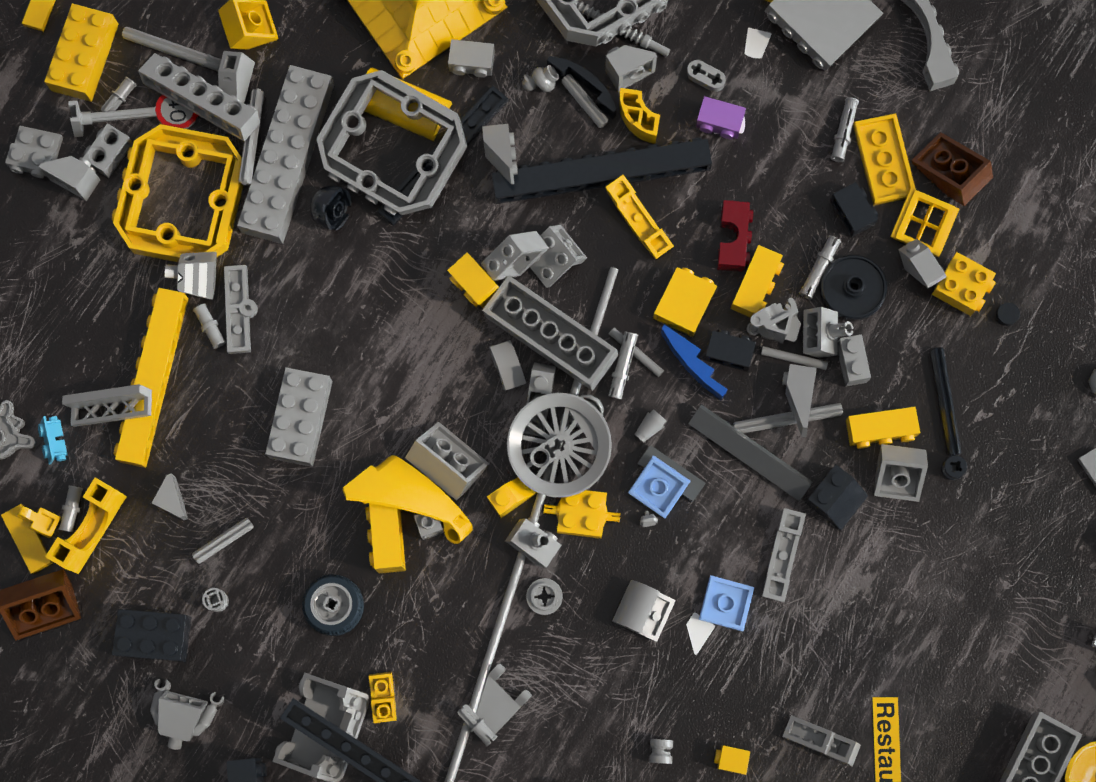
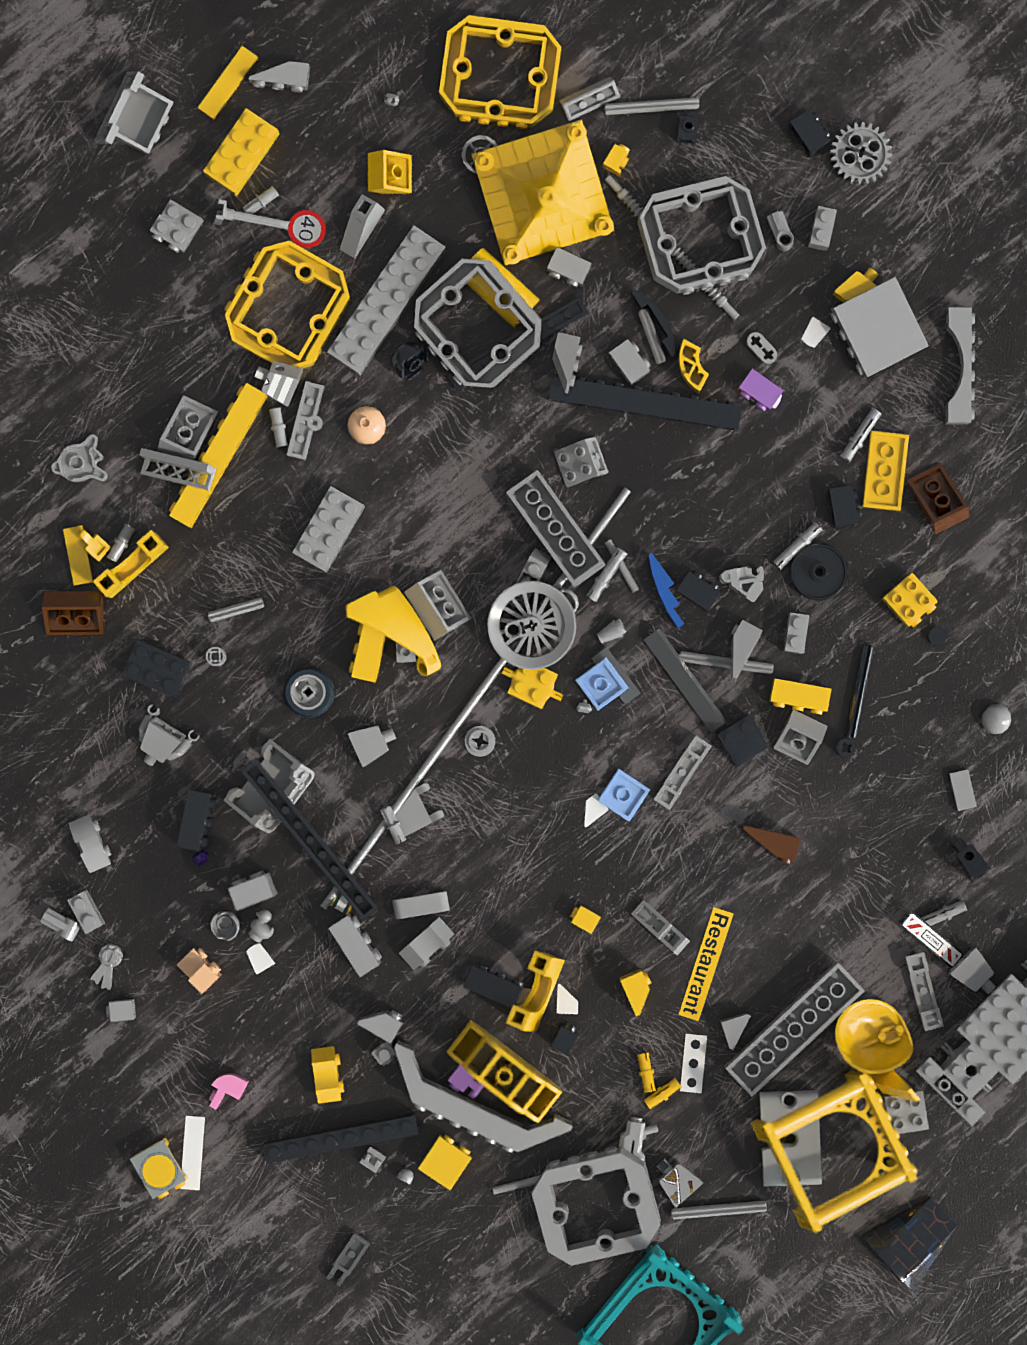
camera: 15 degrees right, 10 degrees up
medium azure hinge [38,416,68,465] -> none
light grey slope [39,156,100,201] -> none
light grey brick [83,123,133,178] -> none
light grey axle [122,27,221,71] -> none
light grey brick [138,53,260,141] -> none
light grey slope [152,473,188,520] -> none
light grey axle [238,88,264,185] -> none
yellow slope [369,672,397,723] -> none
yellow brick [447,253,499,309] -> none
light grey window [481,231,549,281] -> none
yellow slope [487,478,537,518] -> none
light grey slope [489,340,526,390] -> none
light grey brick [505,518,561,568] -> none
light grey animal [522,65,559,92] -> none
light grey slope [605,45,657,92] -> none
yellow slope [605,175,674,259] -> none
light grey brick [612,580,676,642] -> none
light grey wheel [649,739,673,764] -> none
yellow panel [653,267,717,337] -> none
dark red arch [717,200,753,272] -> none
yellow brick [731,245,784,318] -> none
light grey bar [761,346,828,370] -> none
light grey brick [803,307,853,358] -> none
yellow piece [890,189,959,258] -> none
light grey slope [898,239,946,288] -> none
none -> light grey slope [157,395,218,461]
none -> light nougat cylinder [347,406,386,444]
none -> light grey torso [348,726,396,767]
none -> light grey brick [609,339,650,386]
none -> reddish brown slope [740,824,801,864]

